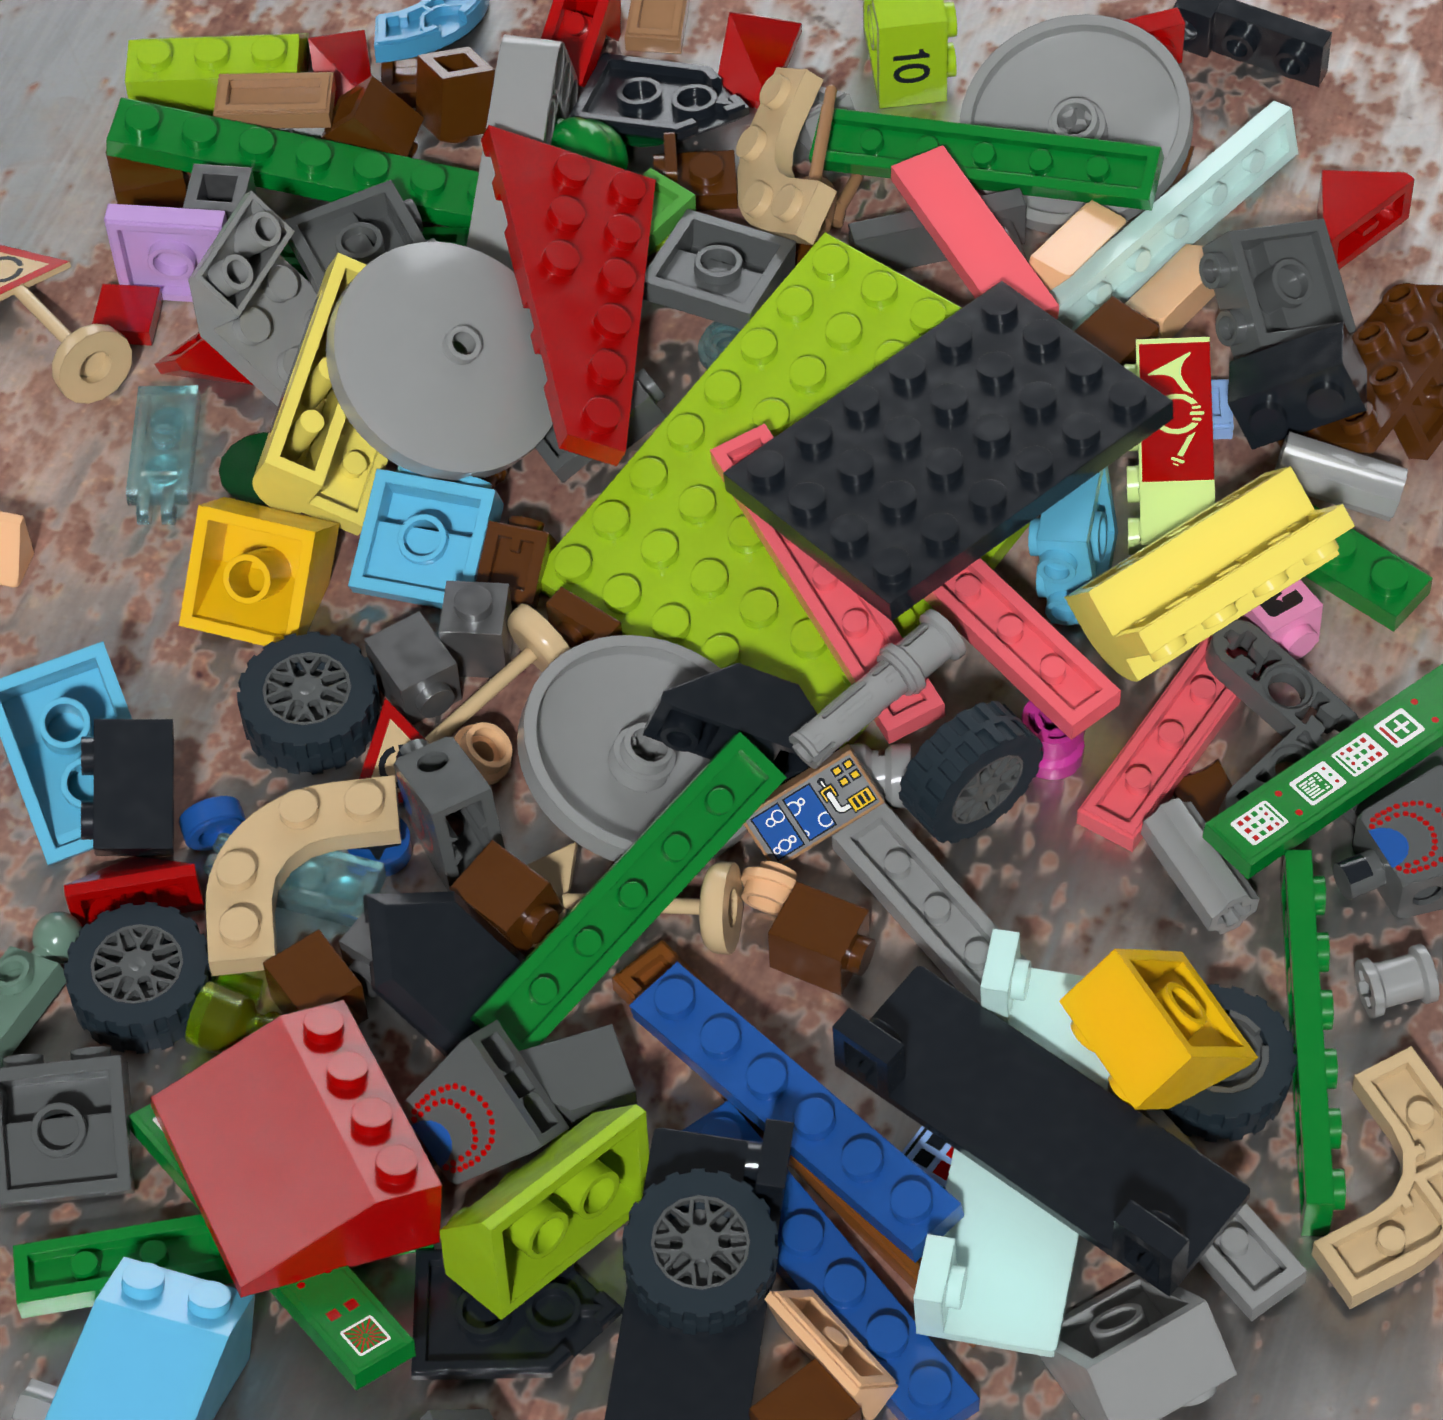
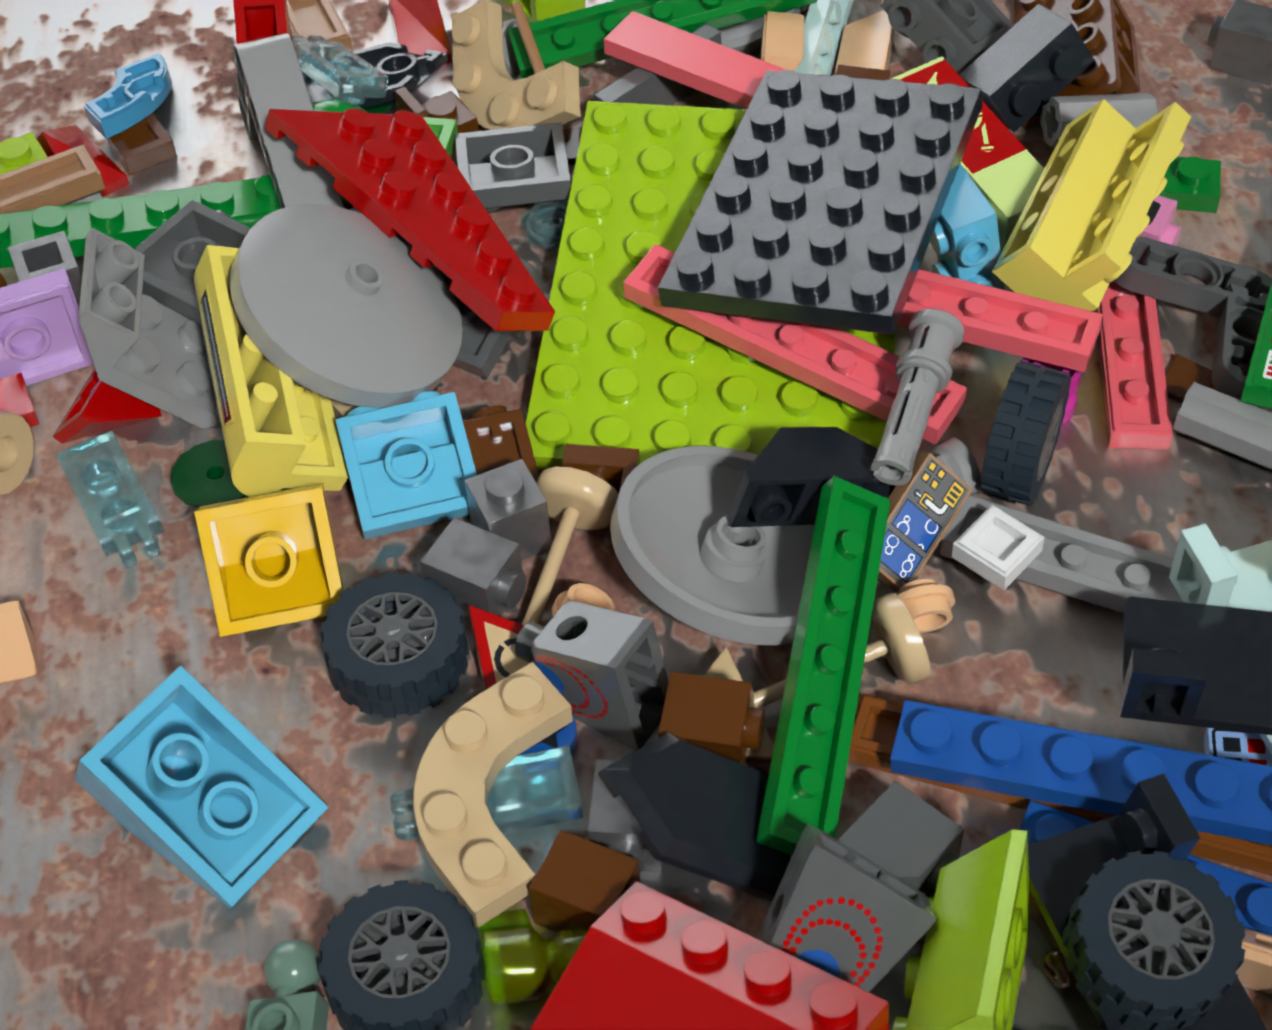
camera: 30 degrees left, 5 degrees down
red slope [64,856,205,927] -> none
black brick [81,719,174,856] -> none
blue tile [178,796,246,851] -> none
reddish brown brick [320,75,424,158] -> none
reddish brown brick [416,46,495,143] -> none
reddish brown brick [768,881,876,996] -> none
none -> clear light blue hinge [290,35,388,104]
none -> white tile [952,504,1045,591]

